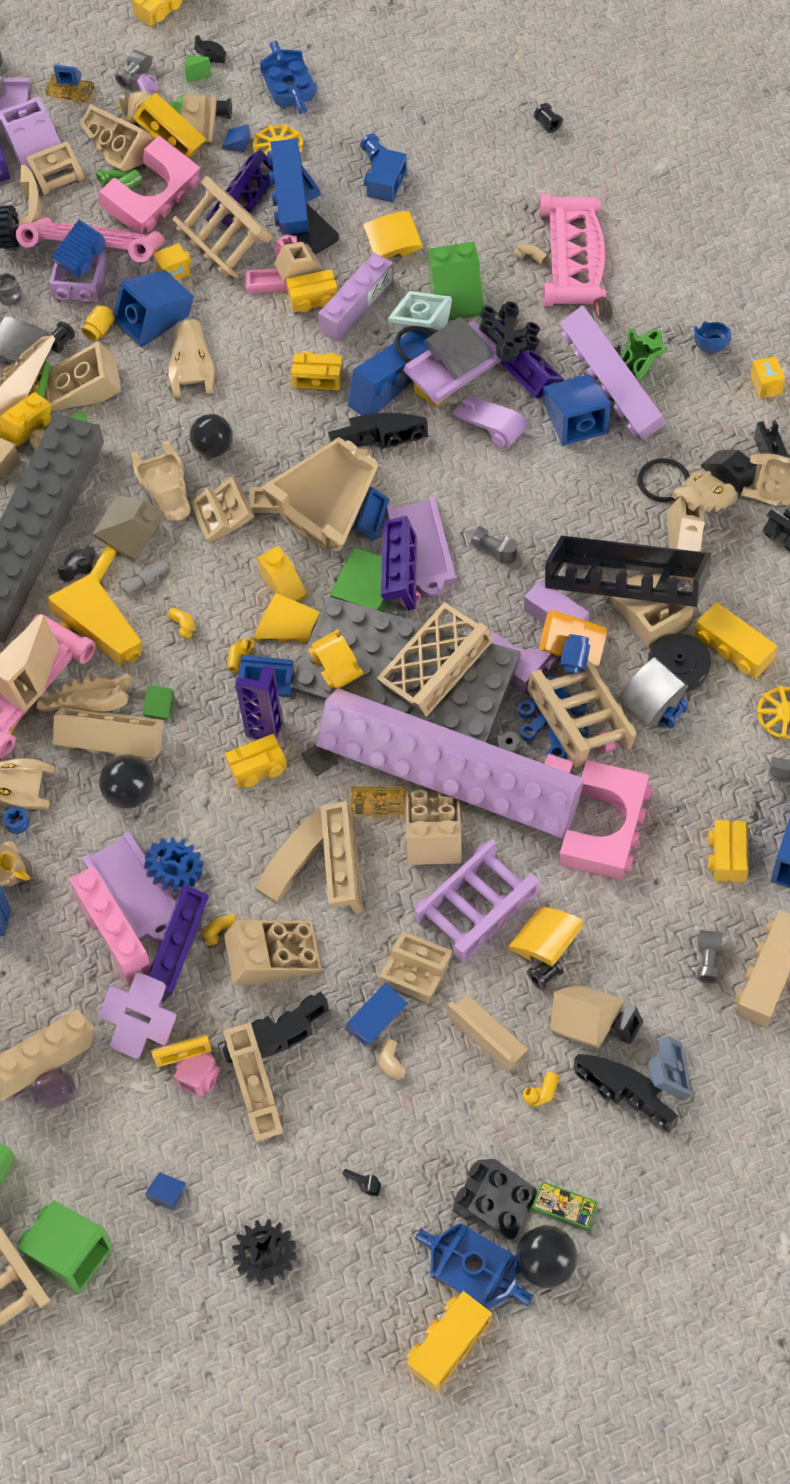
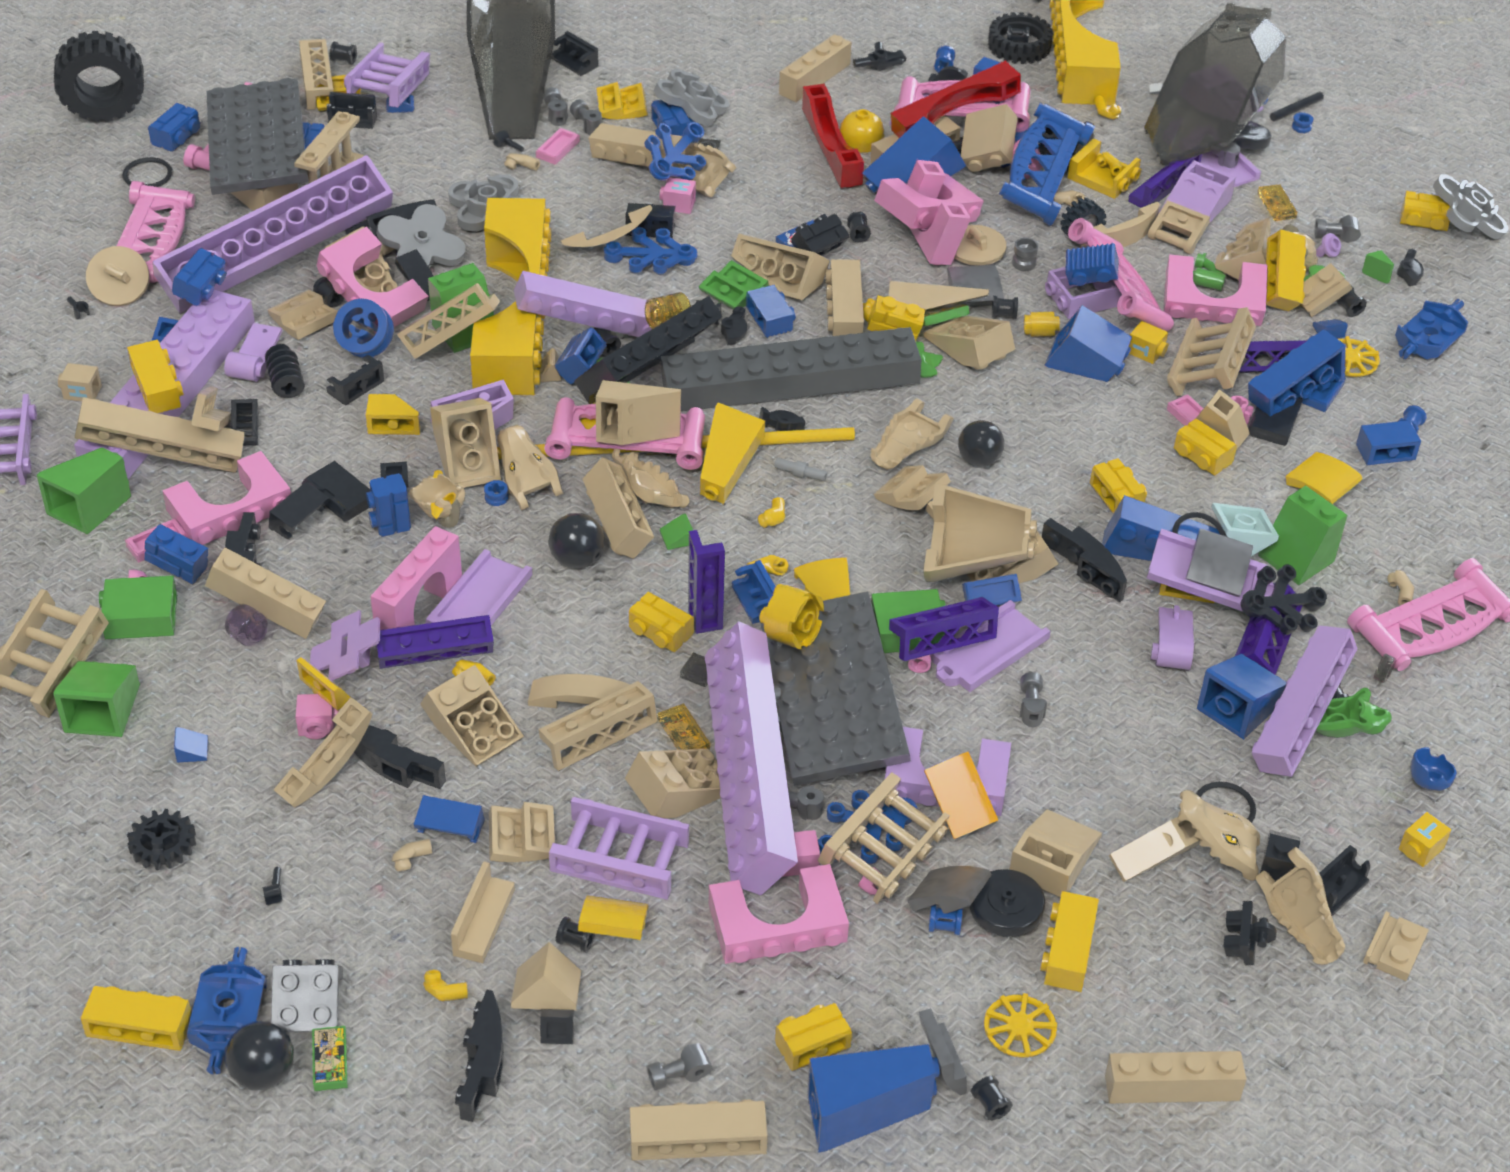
camera: 55 degrees right, 15 degrees down
blue slope [54,65,82,86] -> none
dark tan slope [92,495,165,562] -> none
blue gear [143,837,204,892] -> none
tan animal [168,319,215,398] -> none
yellow slope [257,546,308,602] -> none
lavender brick [318,252,394,342] -> none
tan fence [376,602,494,717] -> none
black window [545,535,711,607] -> none
blue brick [560,634,591,674] -> none
sand blue plate [649,1036,692,1099] -> none

